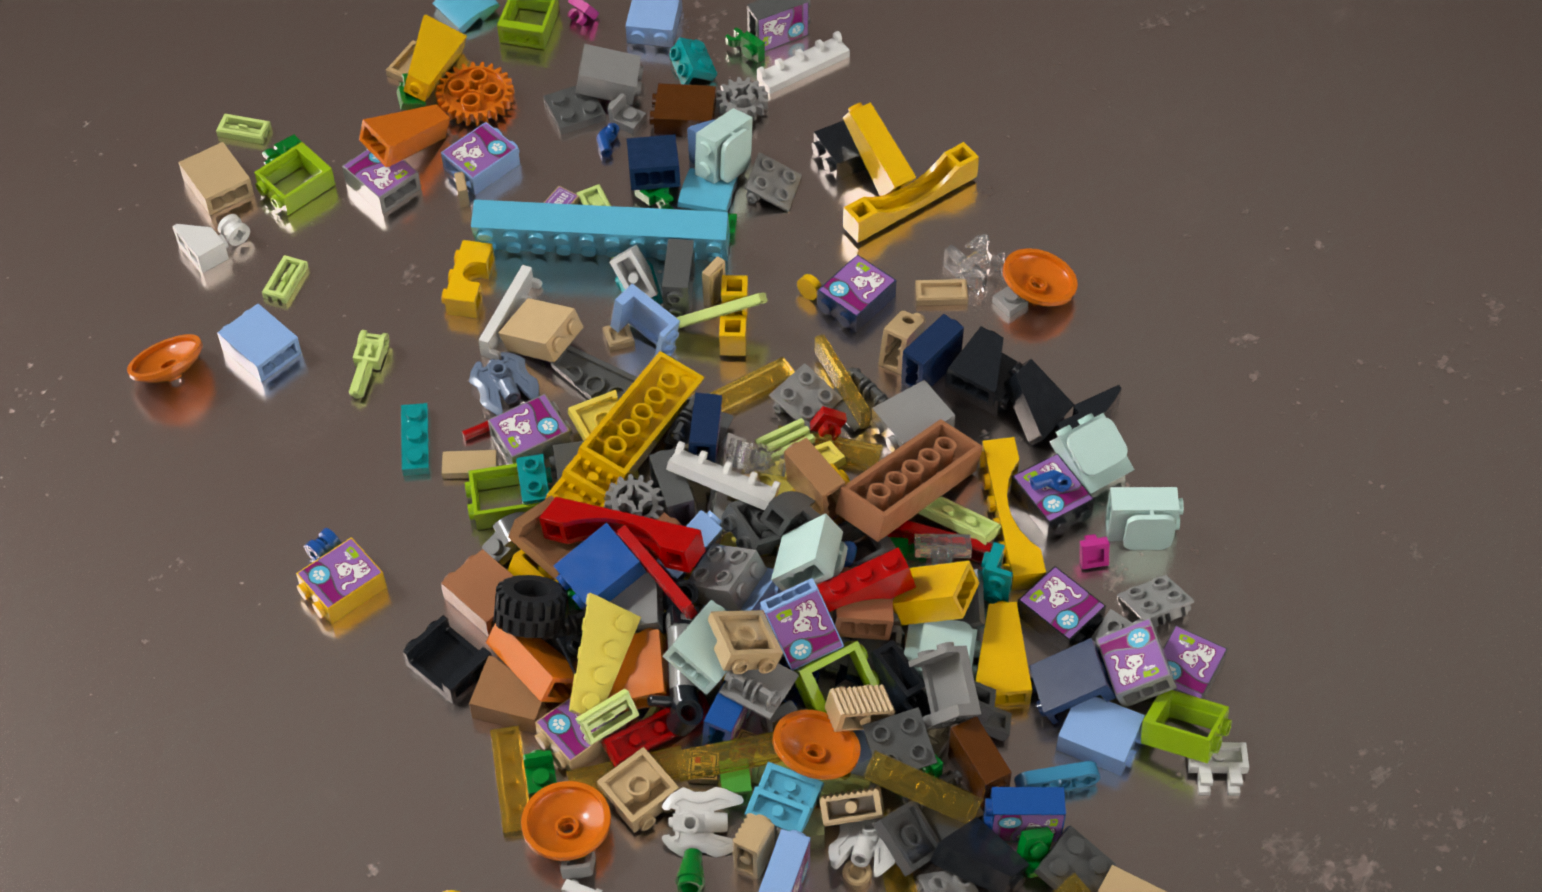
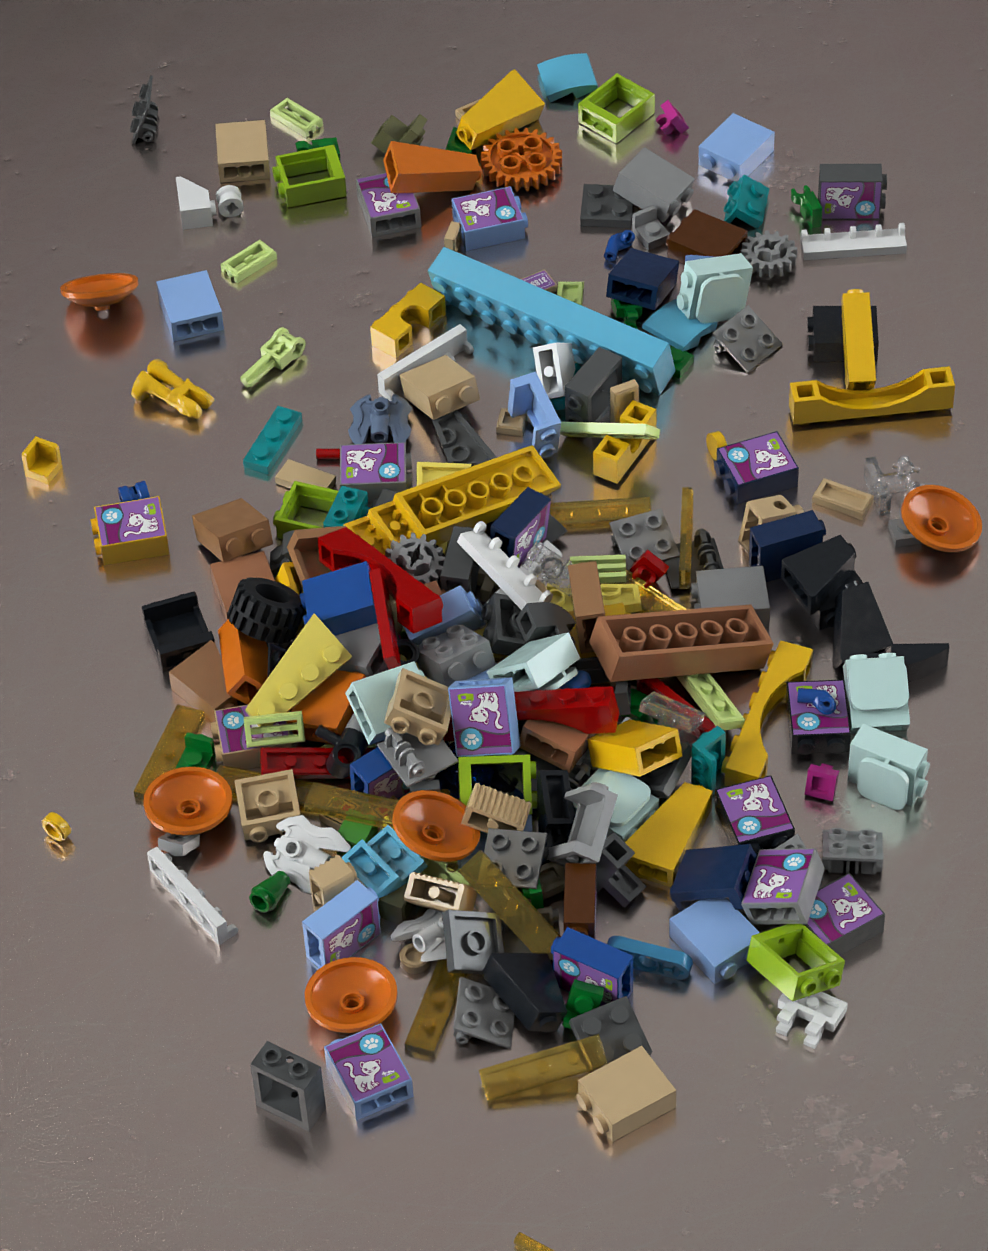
camera: 30 degrees right, 5 degrees down
none -> yellow panel [21,436,63,485]
none -> dark grey hinge [130,75,158,144]
none -> yellow piece [131,359,214,419]
none -> medium nougat brick [192,498,273,562]
none -> olive brick [371,114,428,154]

